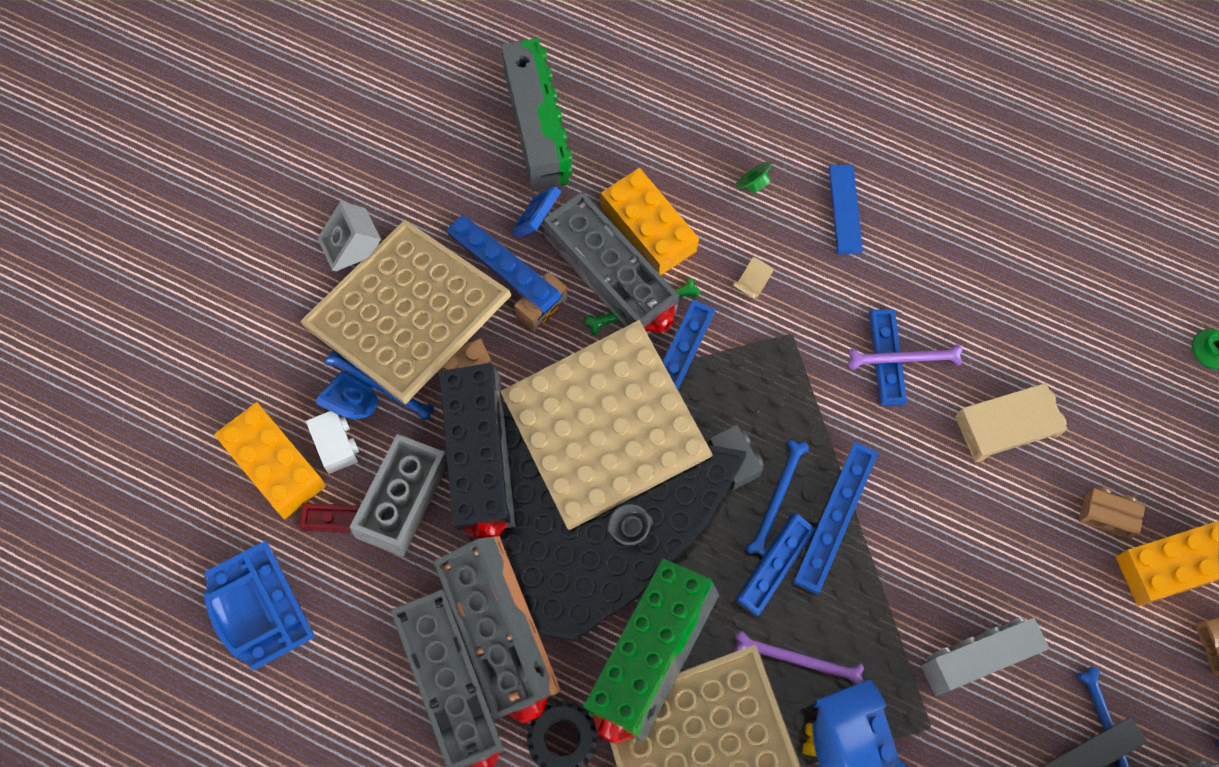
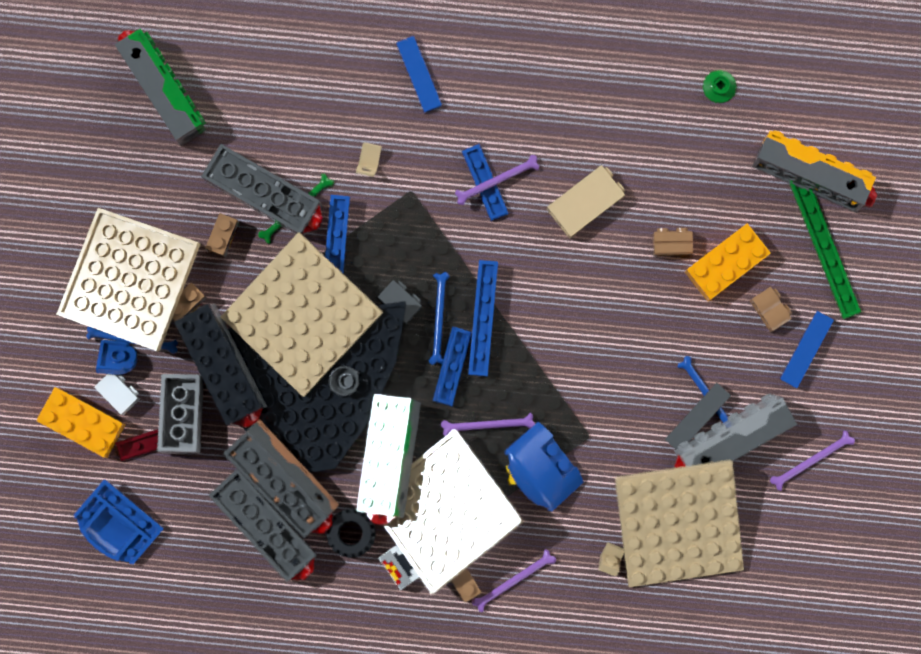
camera: 15 degrees left, 15 degrees up
light grey slope [317,201,381,271] -> none
blue plate [446,214,561,313] -> none
blue plate [511,186,562,239] -> none
light orange brick [600,168,699,275] -> none
green piece [735,161,772,193] -> none
light grey brick [921,616,1050,697] -> none

